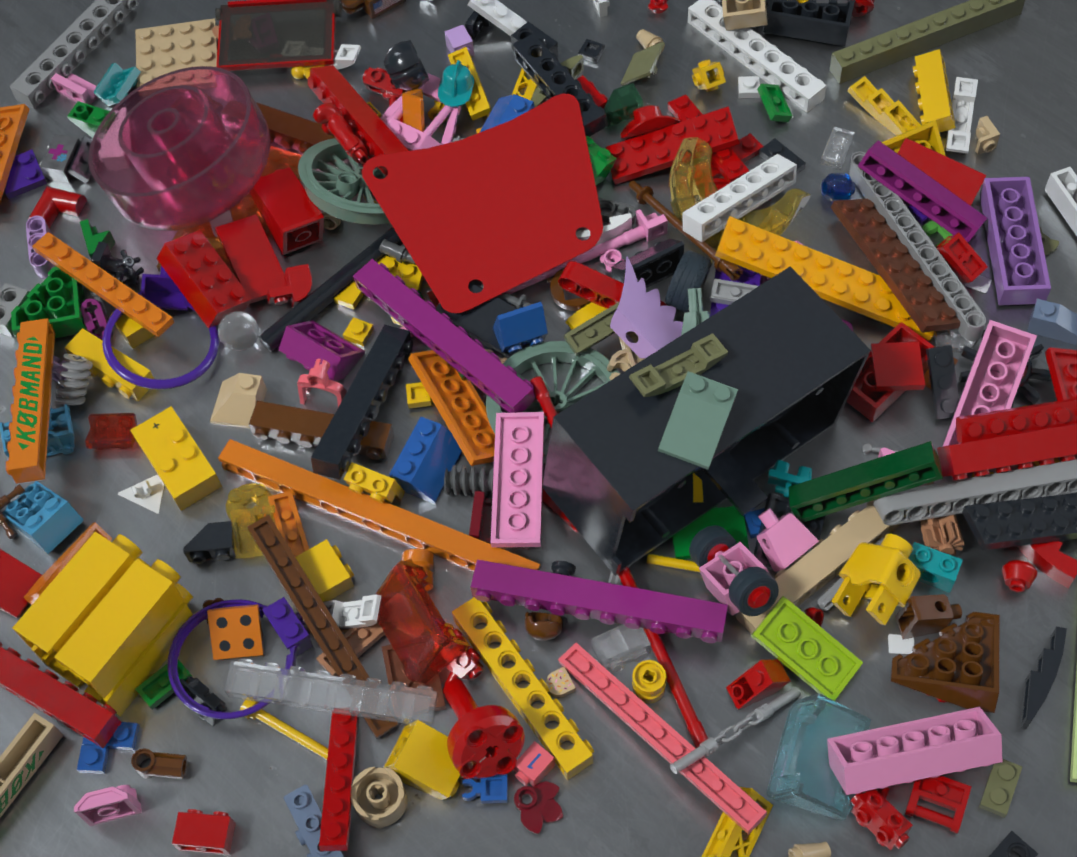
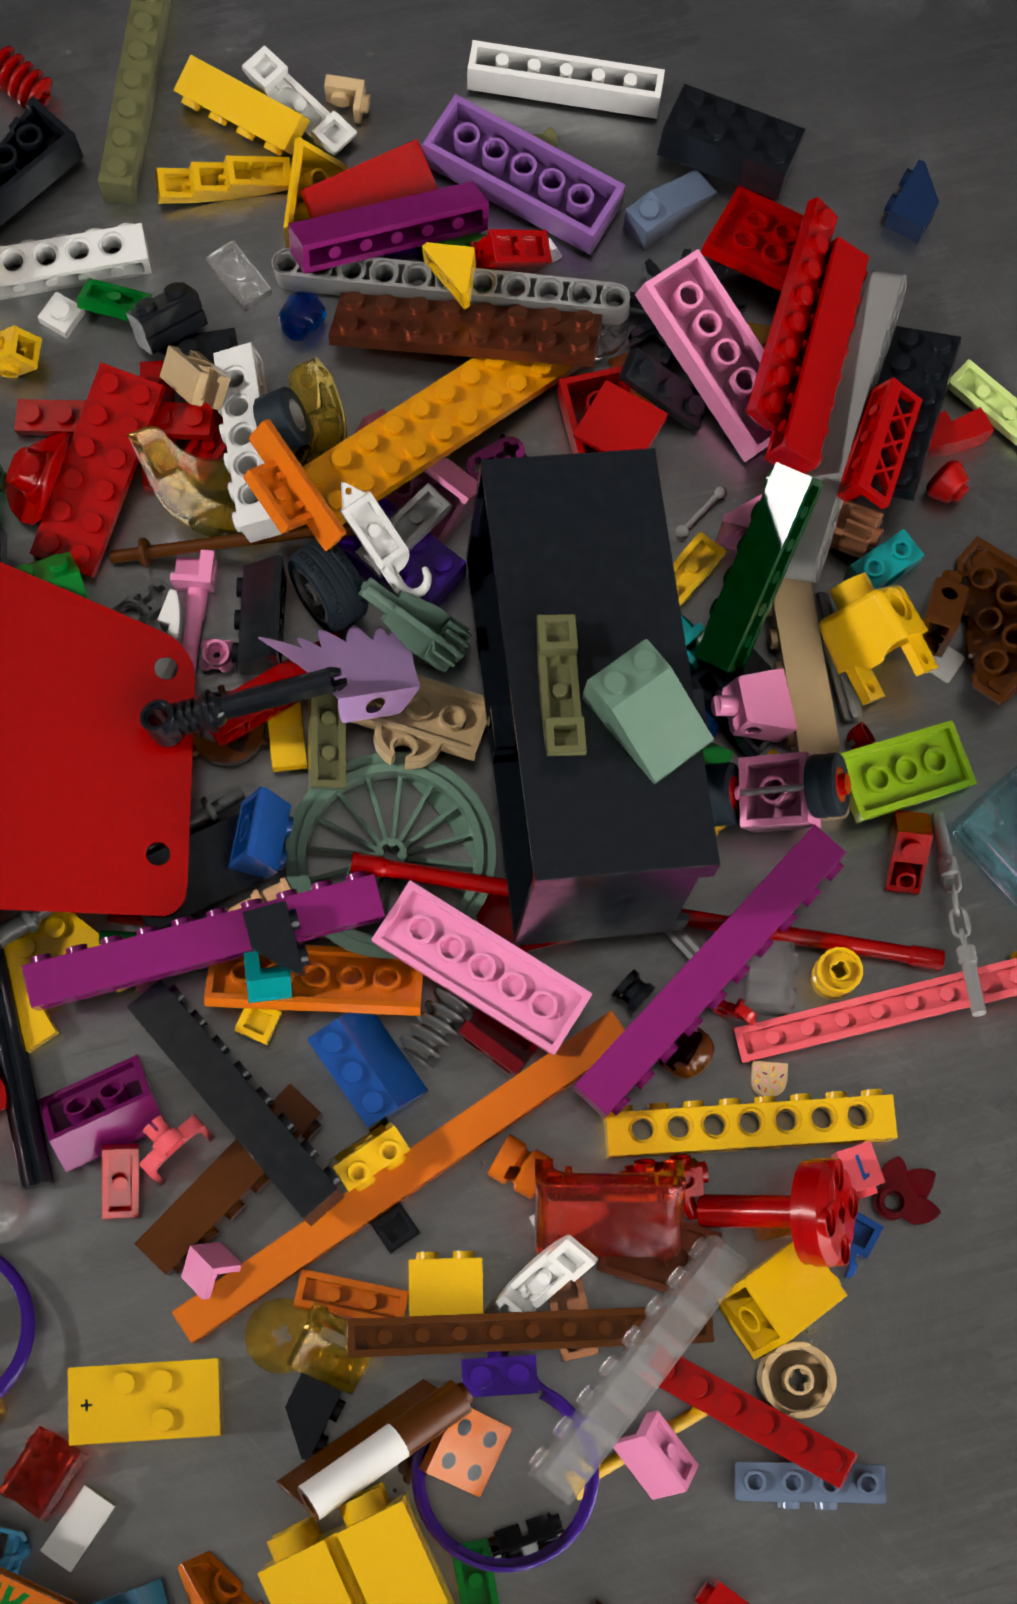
camera: 70 degrees left, 15 degrees up
white piece [118,474,164,514] -> none
tan slope [210,373,267,429] -> none
yellow plate [343,317,374,347] -> none
none -> white tile [40,1484,116,1573]
none -> plate [101,1143,139,1219]
none -> black brick [126,282,208,355]
none -> black piece [140,667,348,747]
none -> tan piece [159,345,231,411]
none -> bright pink panel [181,1242,242,1299]
none -> black slope [242,901,310,977]
none -> orange bracket [243,419,346,551]
none -> teal panel [243,951,292,1003]
none -> black wheel [253,386,311,451]
none -> door [276,1379,473,1521]
none -> white plate [339,482,432,598]
none -> black tile [370,1203,421,1254]
none -> yellow slope [422,242,476,310]
none -> bright pink panel [611,1410,699,1500]
none -> yellow plate [673,530,727,609]
none -> red piece [710,997,757,1026]
none -> red fence [836,377,922,509]

